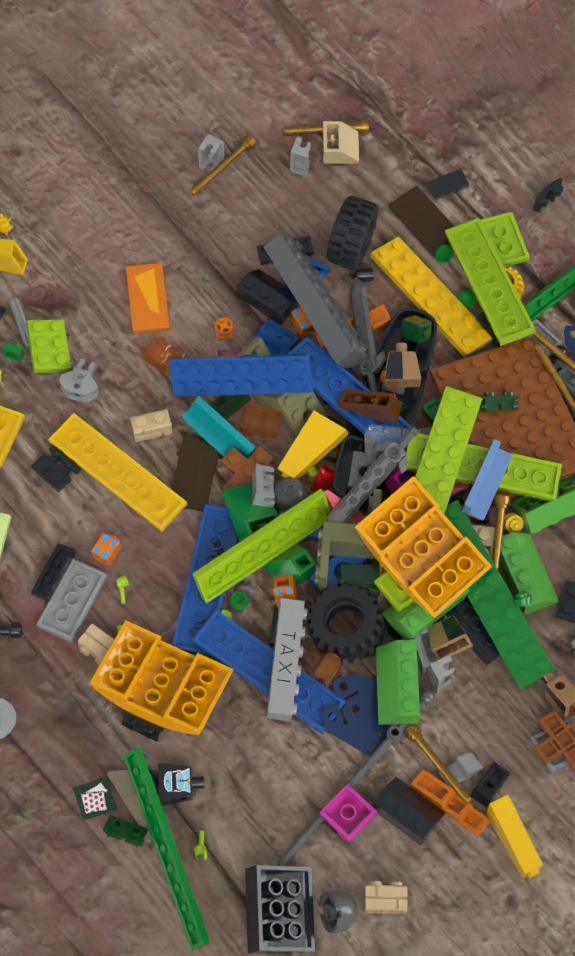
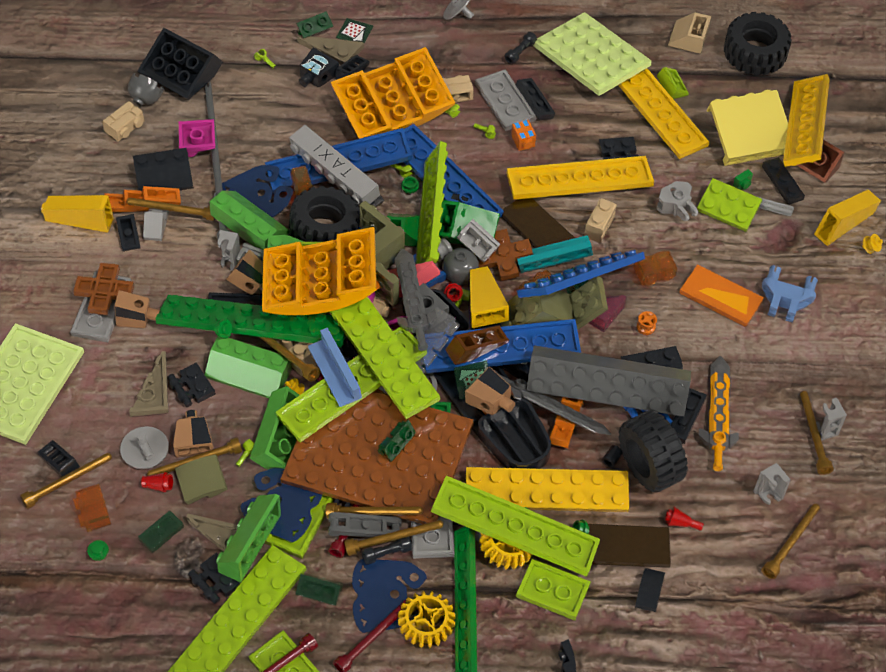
camera: 130 degrees right, 10 degrees down
green plate [123,747,210,951] -> none
blue slope [252,319,299,355] -> none
orange brick [273,575,298,608] -> none
tan slope [323,121,359,164] -> none
dark green brick [401,315,432,343] -> none
none -> black slope [335,55,370,80]
none -> red cone [665,506,704,531]
none -> sword [699,356,739,471]
none -> medium blue connector [762,265,818,323]

